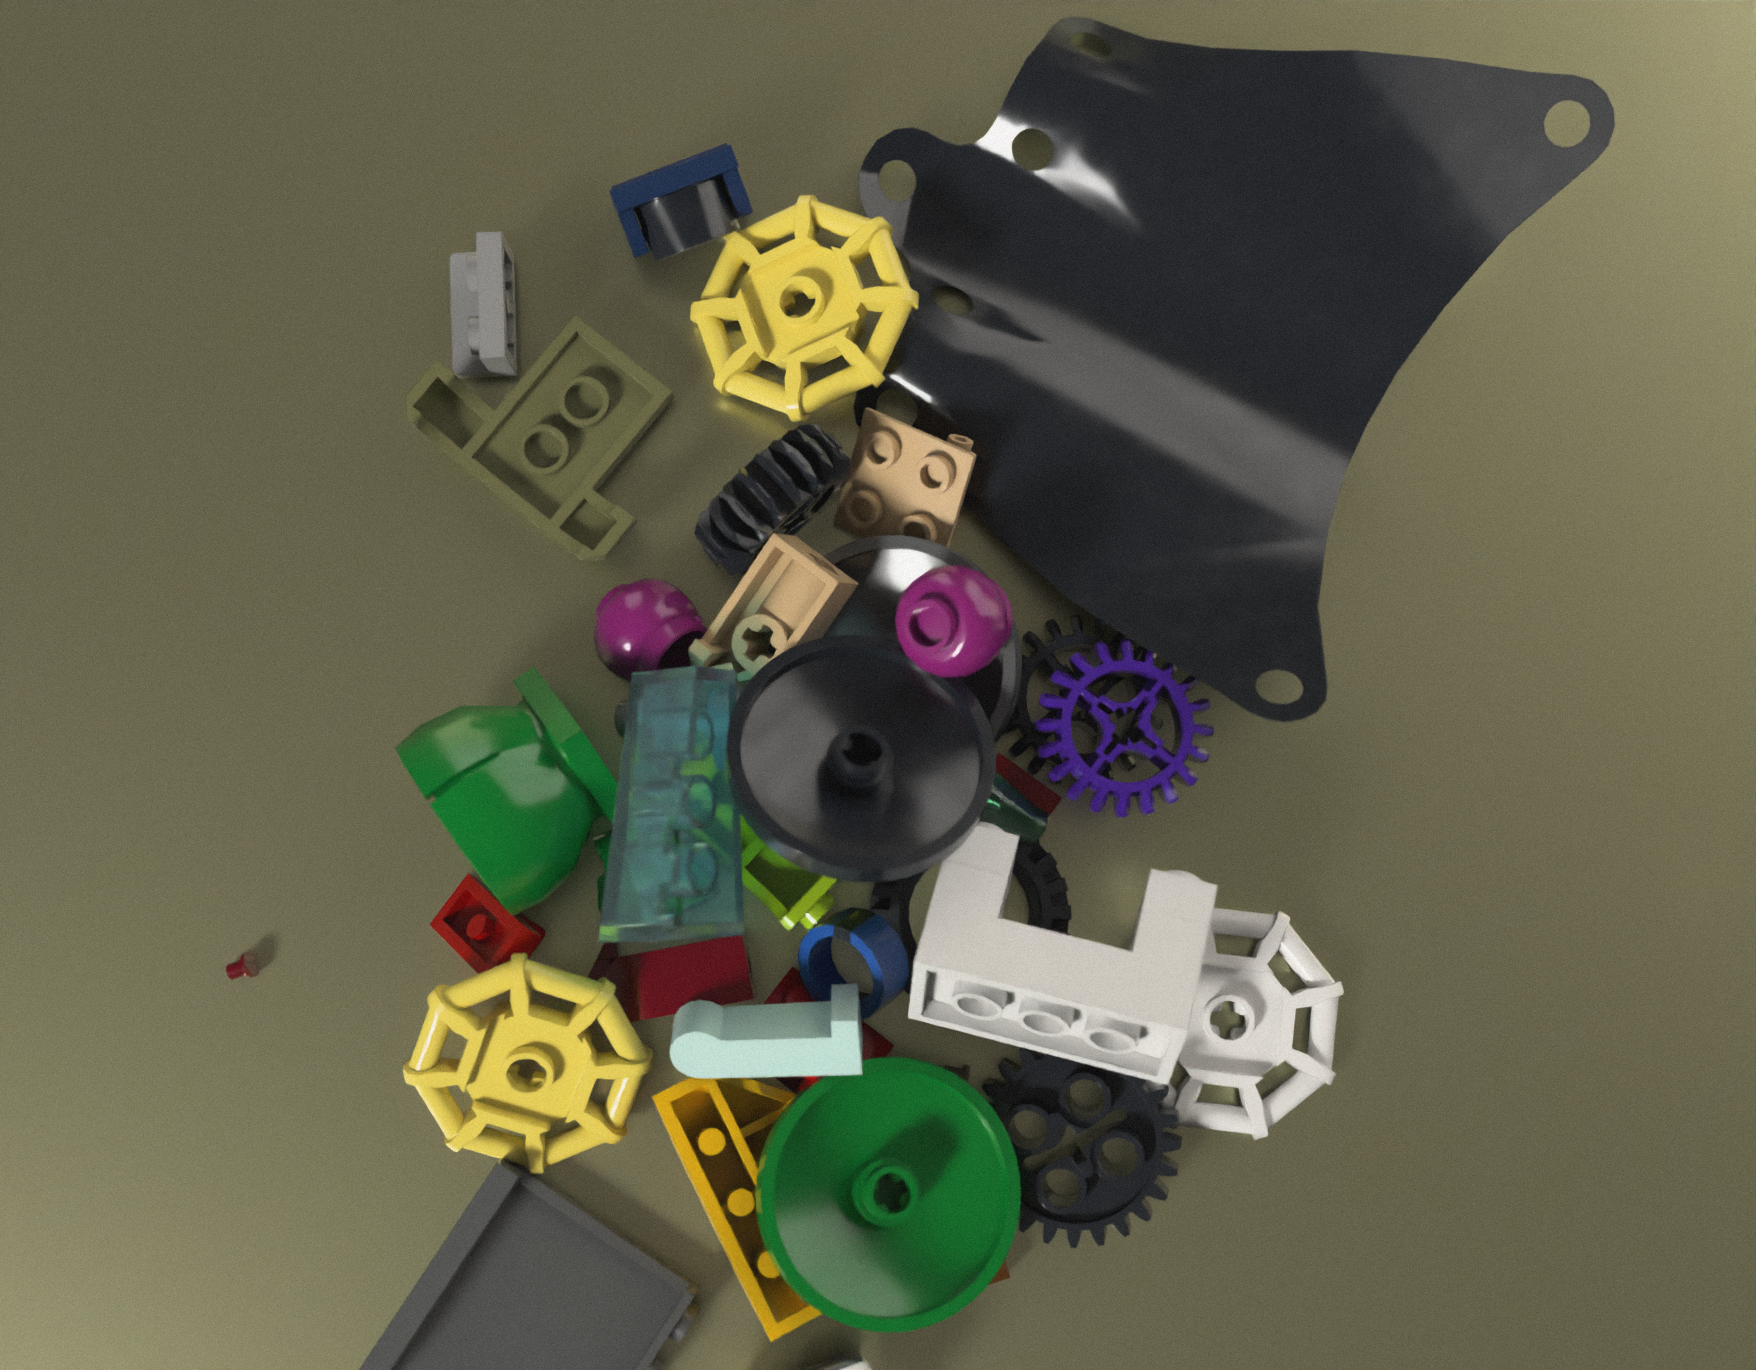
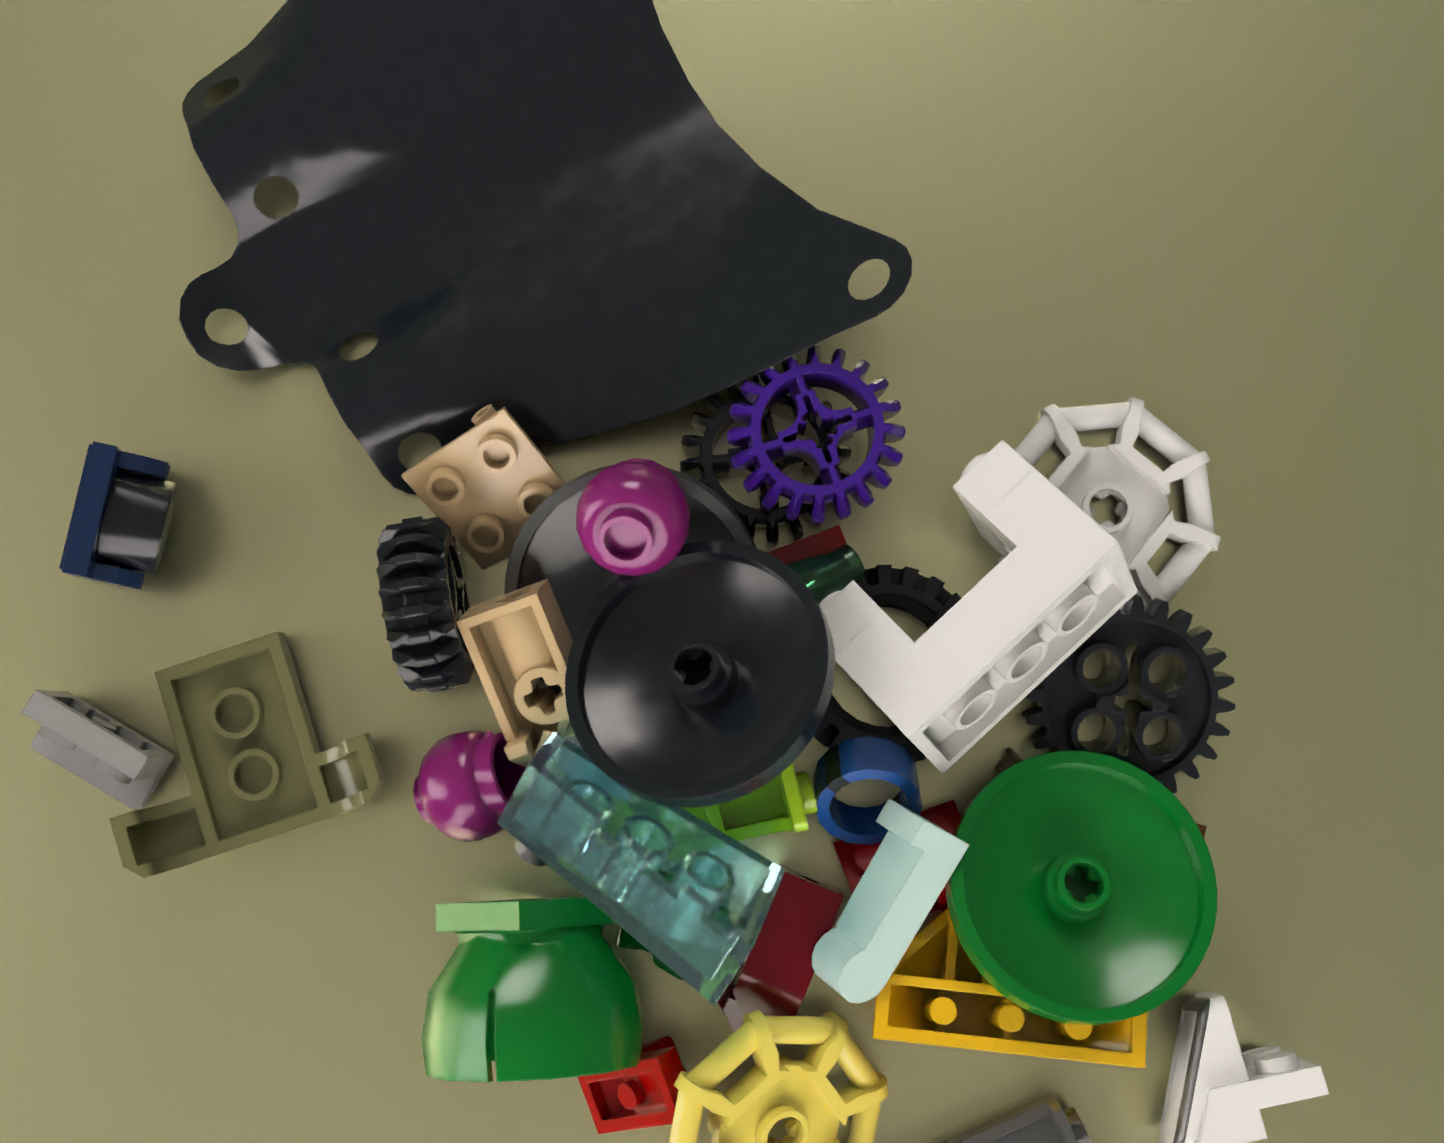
camera: 55 degrees left, 0 degrees up
light yellow plate [690,194,919,421] -> none

